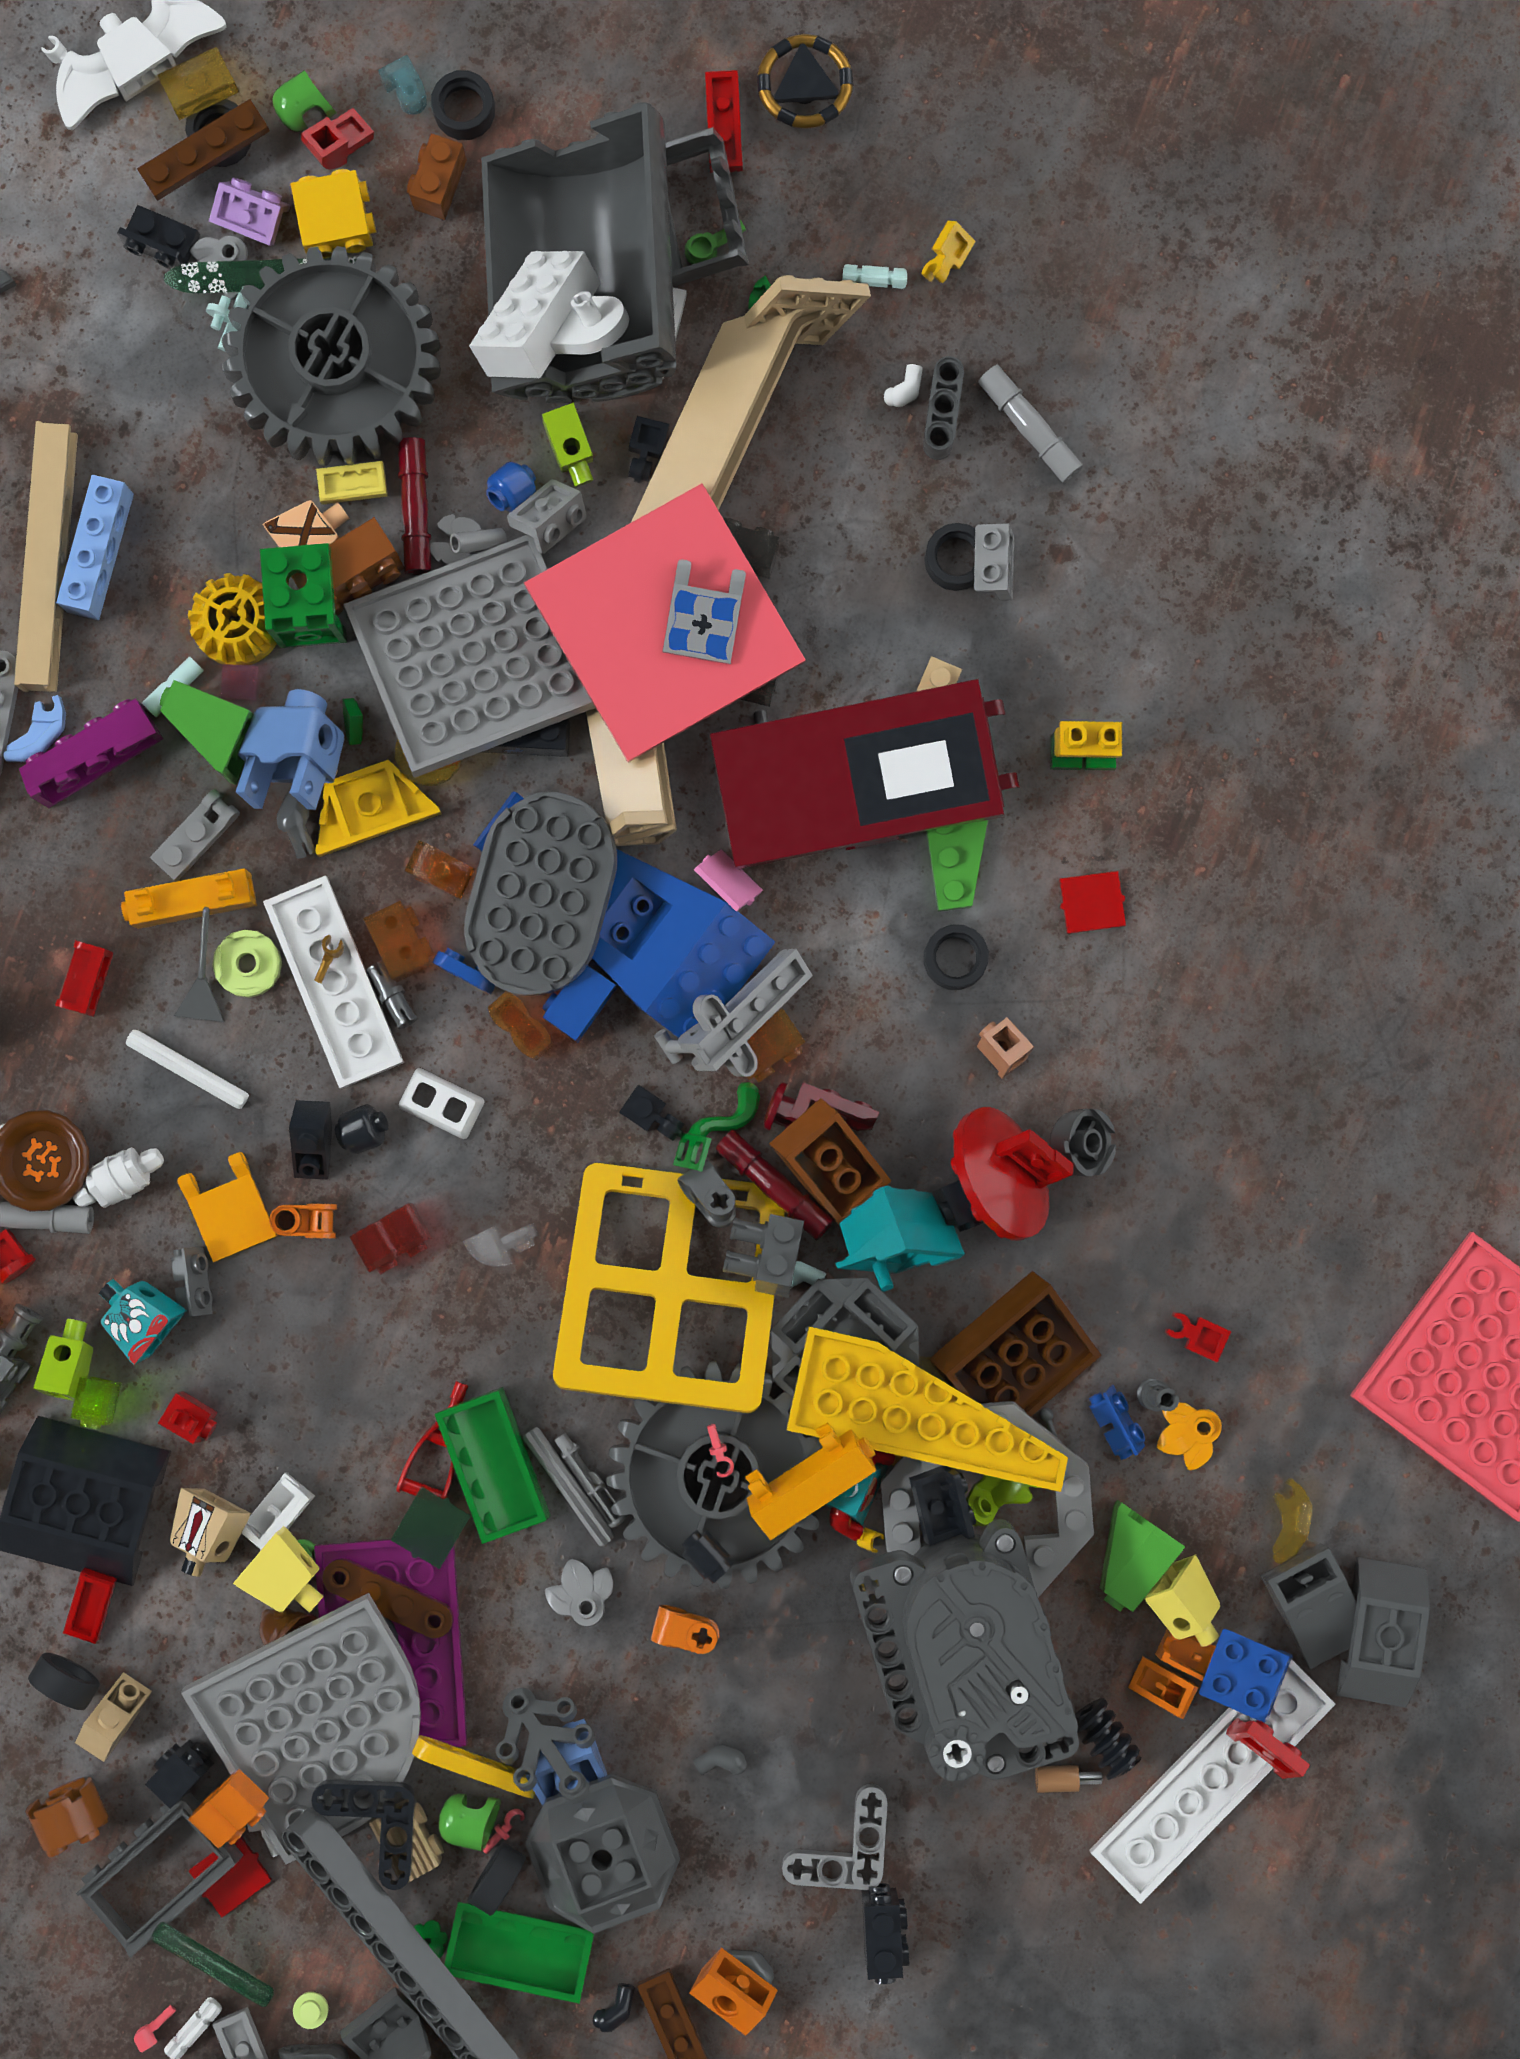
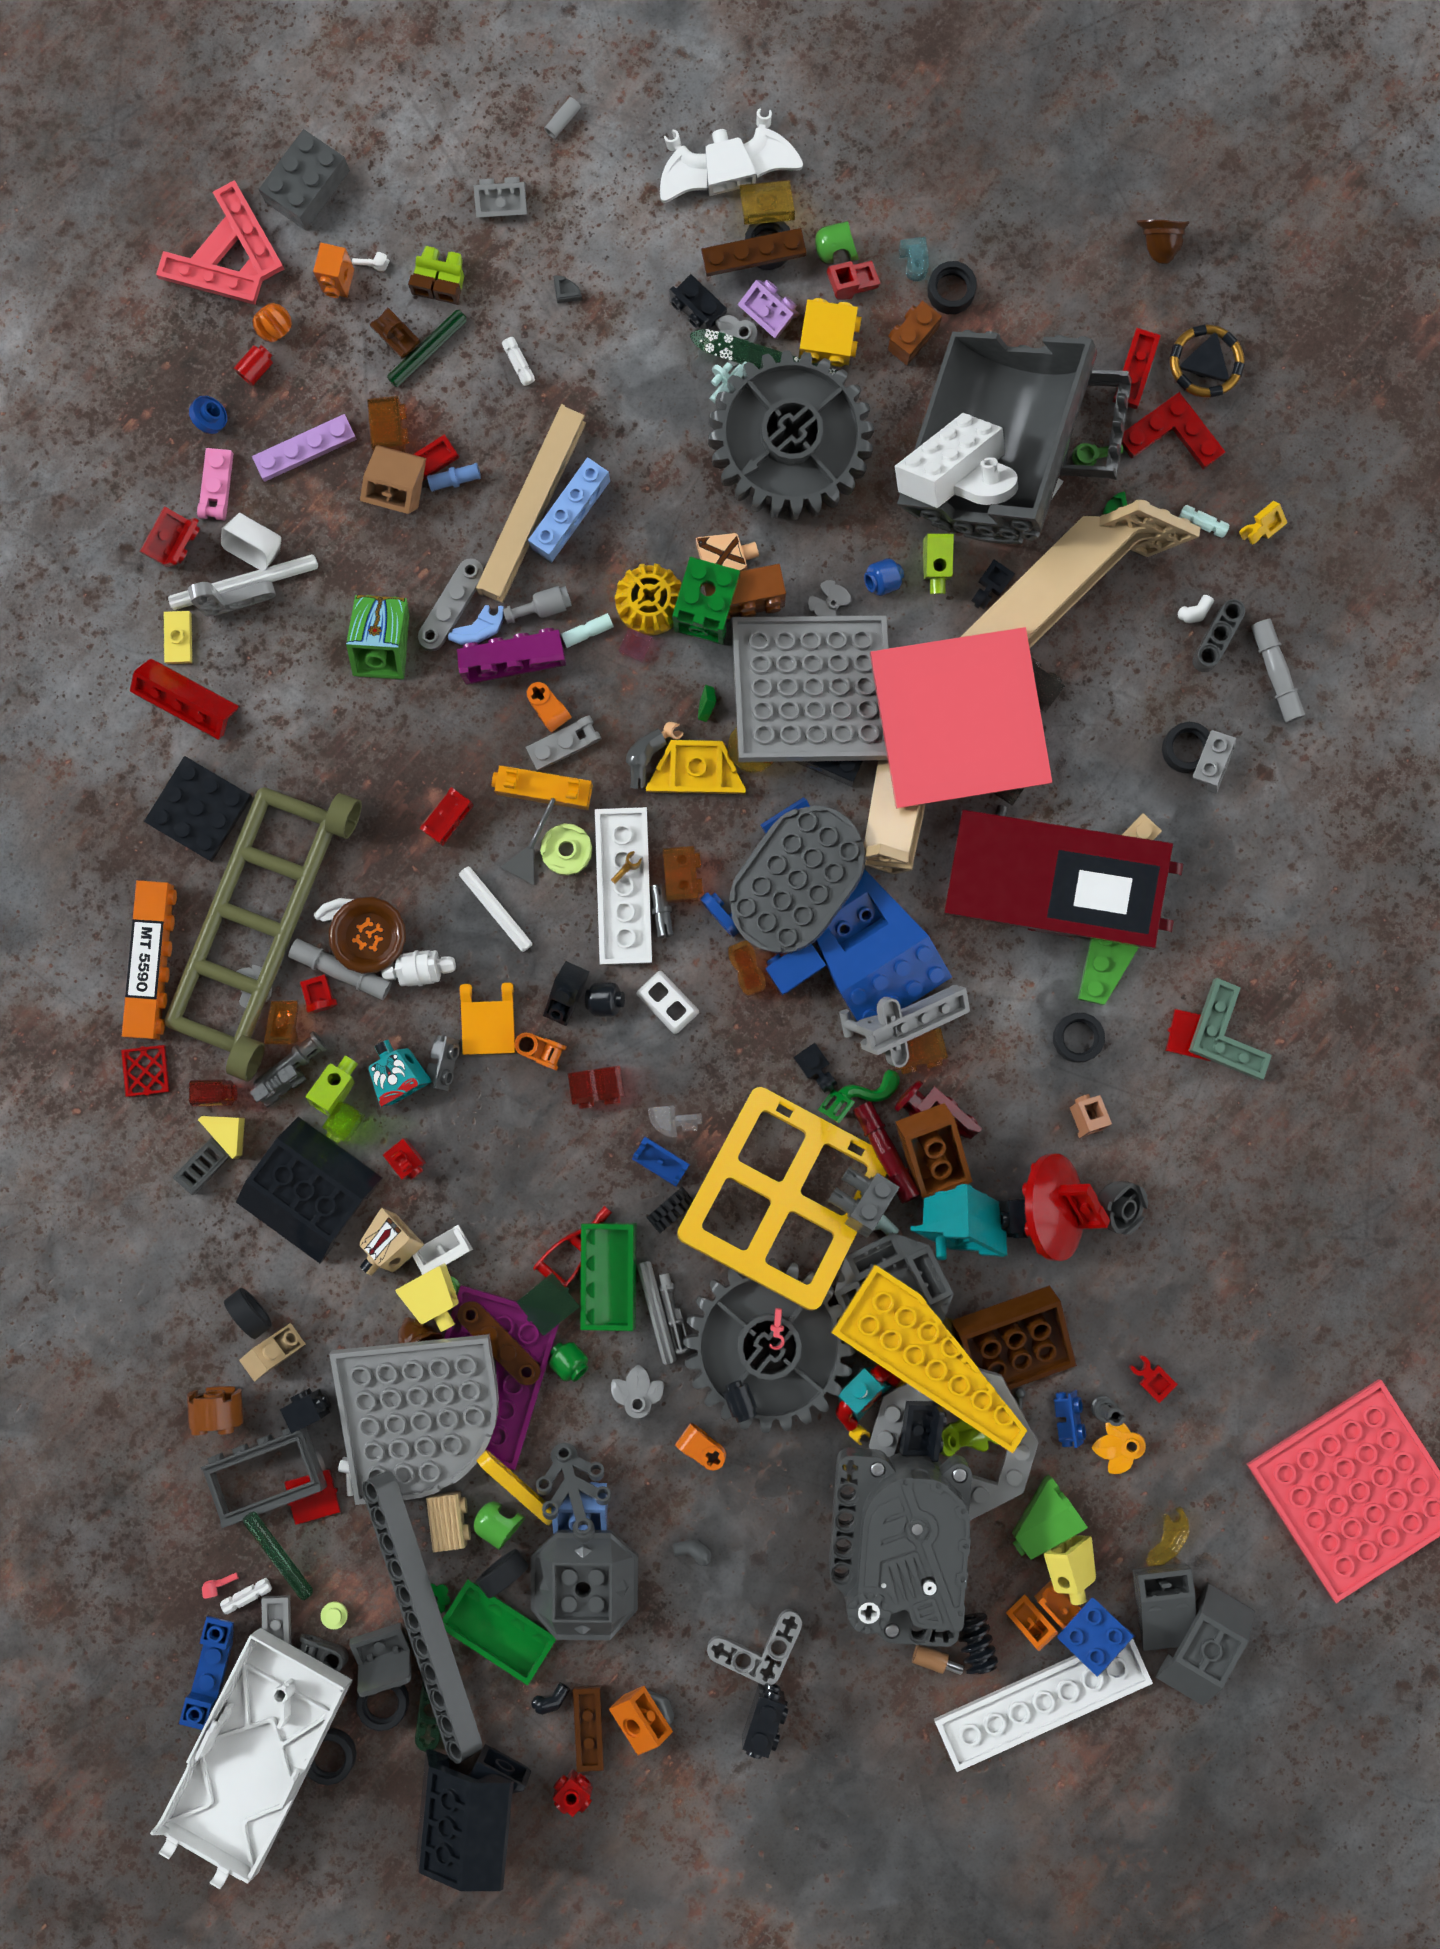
camera: 25 degrees right, 0 degrees up
red tile [63,1567,117,1644] -> none
bright green slope [160,680,253,785] -> none
orange brick [188,1769,269,1848] -> none
medium blue piece [236,689,345,810] -> none
black beam [311,1780,416,1890] -> none
light yellow plate [316,461,388,504] -> none
dark red piece [398,437,432,575] -> none
clear orange slope [405,840,475,899] -> none
light grey axle [450,528,507,553] -> none
coral hand [483,1809,525,1854] -> none
light grey bracket [507,479,587,554] -> none
light grey flag [663,559,746,664] -> none
dark grey piece [677,1160,736,1228] -> none
bright pink piece [694,849,763,911] -> none
light orange brick [745,1422,876,1540] -> none
yellow hips [1050,721,1122,770] -> none
red plate [1226,1718,1310,1779] -> none
none -> light grey piece [503,586,572,624]
none -> orange piece [527,682,572,733]
none -> green head [549,1342,589,1382]
none -> blue hinge [632,1137,690,1186]
none -> black tyre [646,1187,694,1233]
none -> red plate [1122,392,1225,469]
none -> sand green plate [1189,978,1272,1080]

